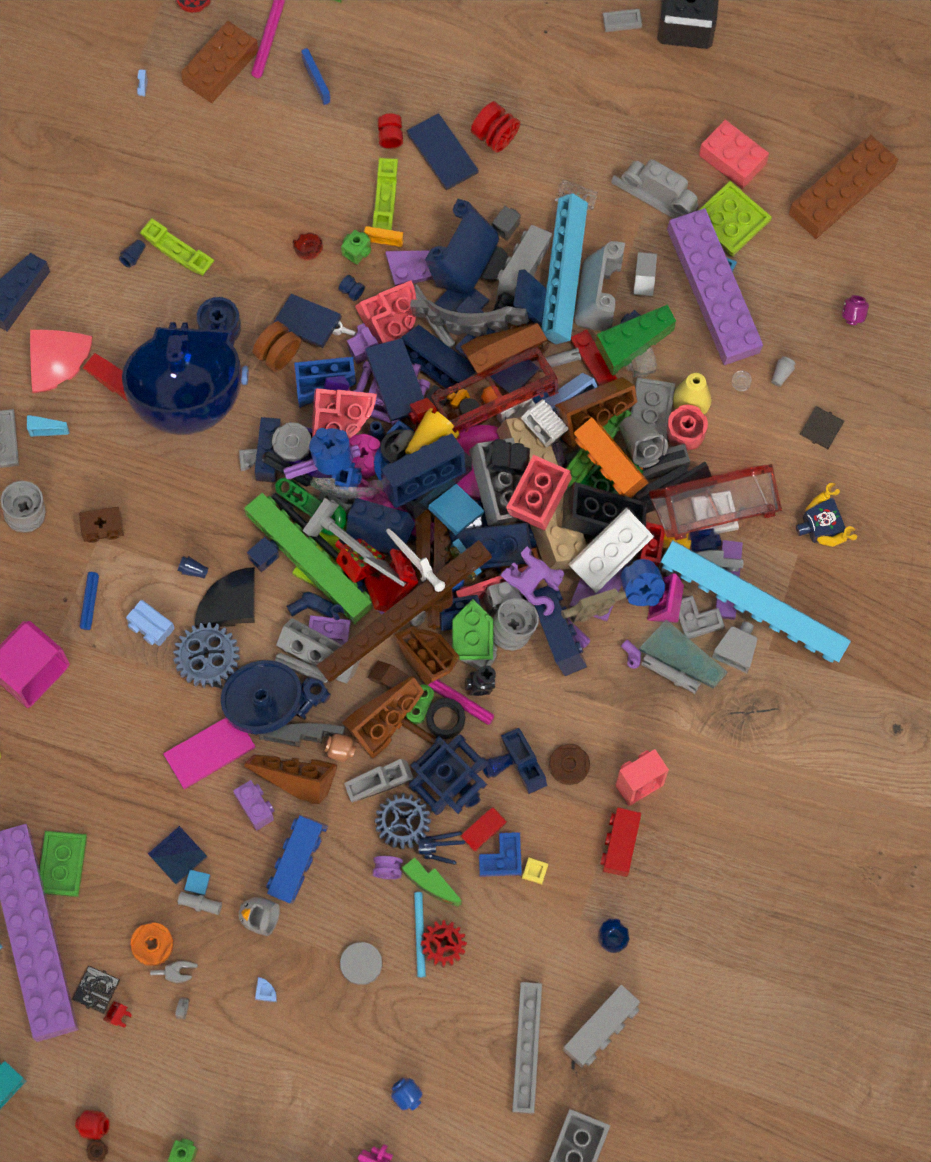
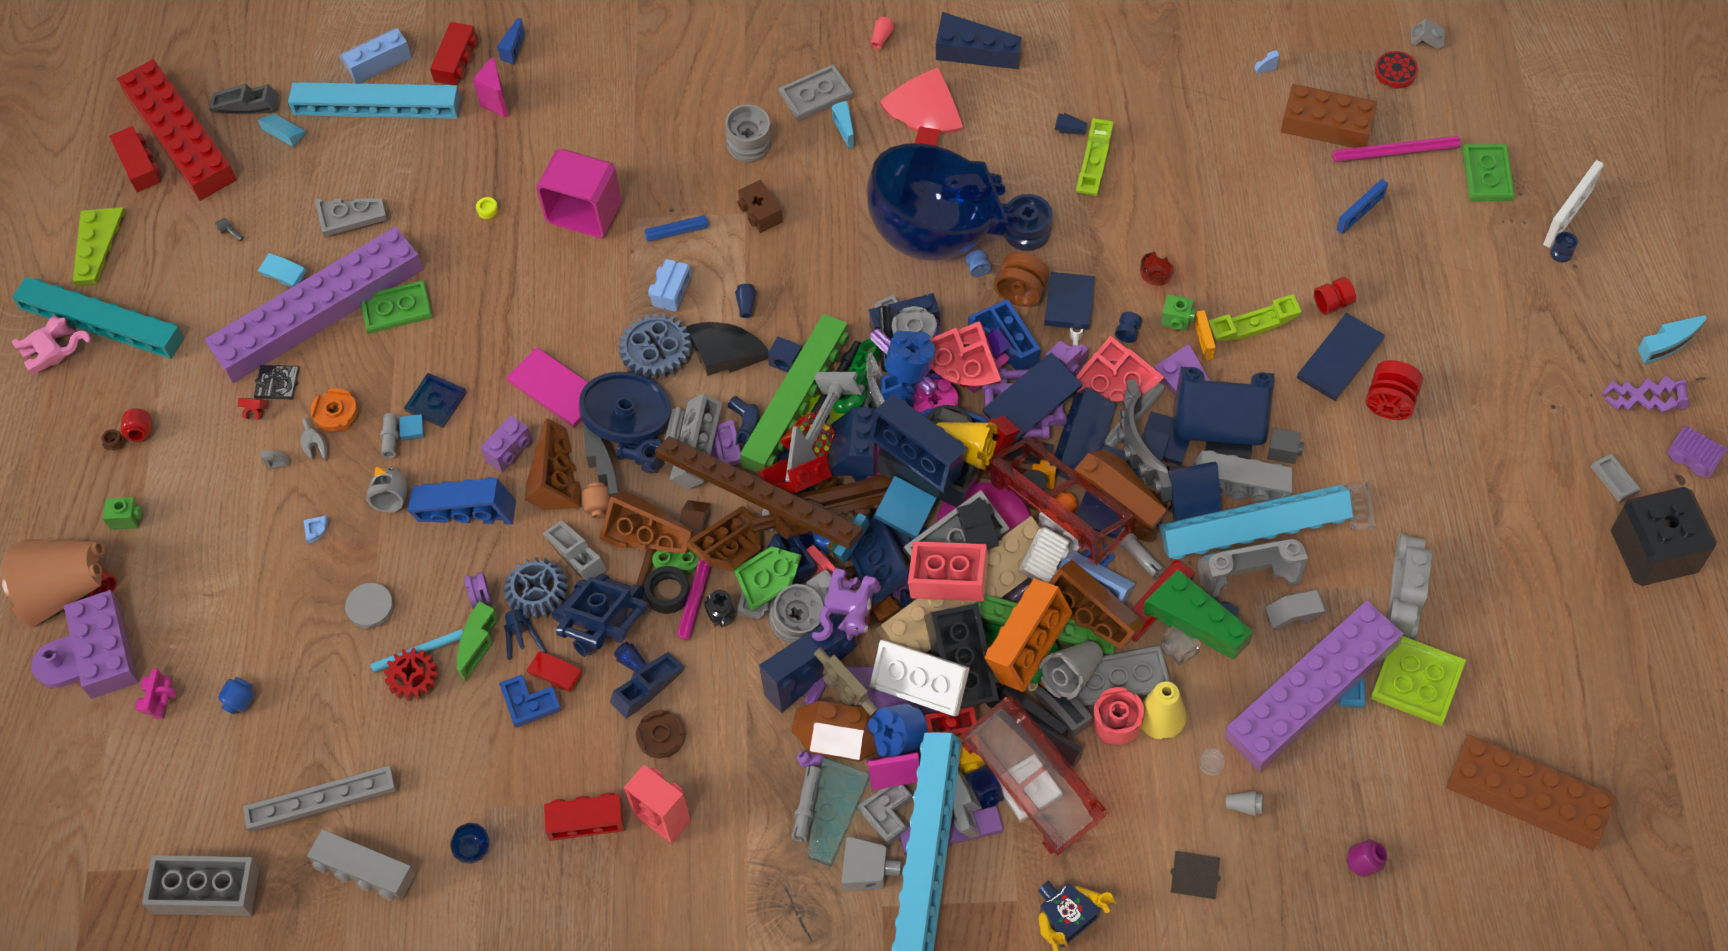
camera: 75 degrees right, 10 degrees down
dark blue cone [367,421,386,444] -> none
white sword [386,529,445,592] -> none
light yellow tile [522,858,548,885] -> none
coral brick [699,120,769,189] -> none
none -> dark orange wedge [791,701,878,762]

